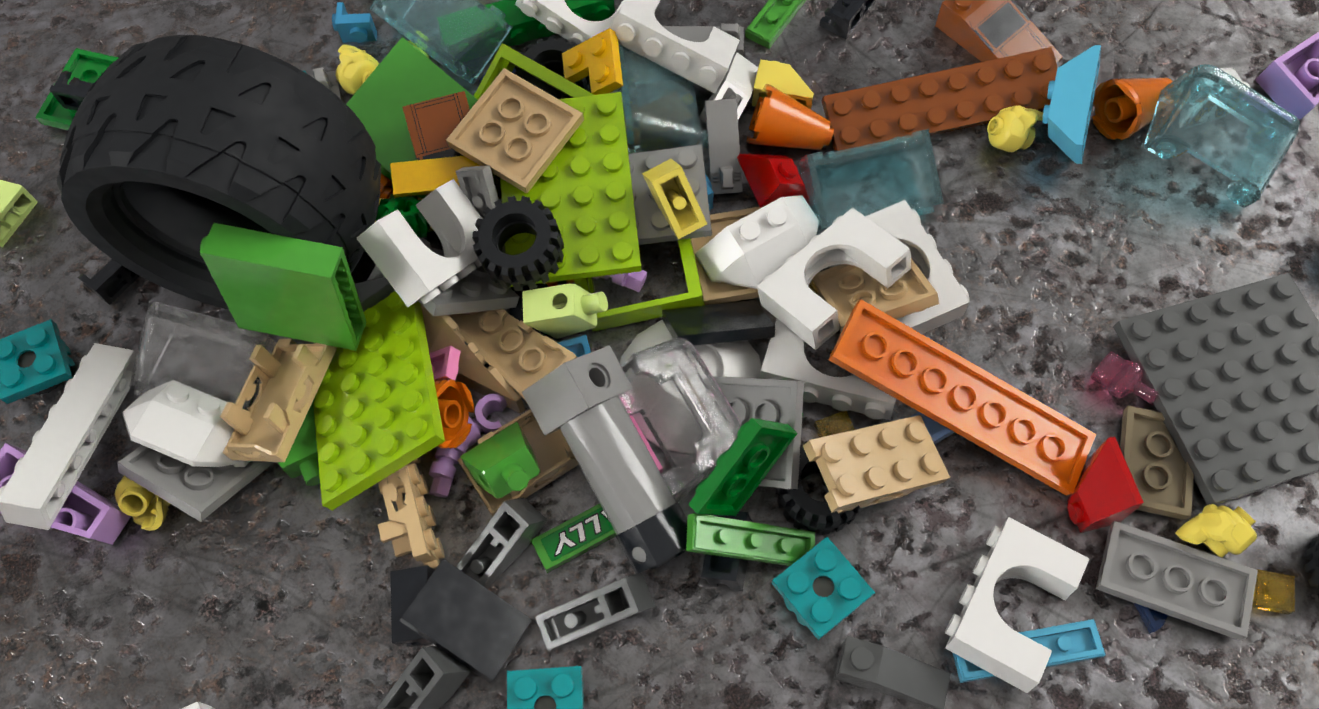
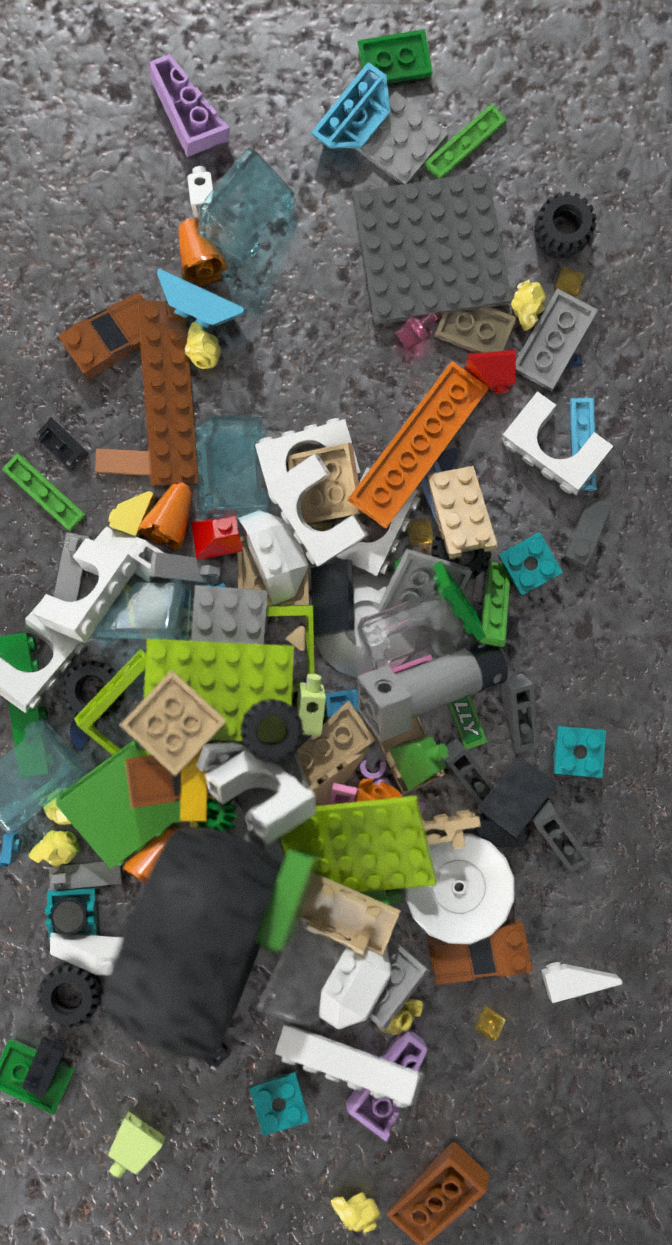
camera: 85 degrees left, 20 degrees up
yellow plate [562,28,623,95] -> none
light yellow slope [642,158,707,239] -> none
none -> nougat tile [95,449,150,476]
none -> tan slope [285,626,305,651]
none -> white dish [405,833,514,944]
none -> dark orange slope [427,919,533,985]
none -> dark blue tile [437,447,457,472]
none -> clear yellow plate [474,1006,506,1042]

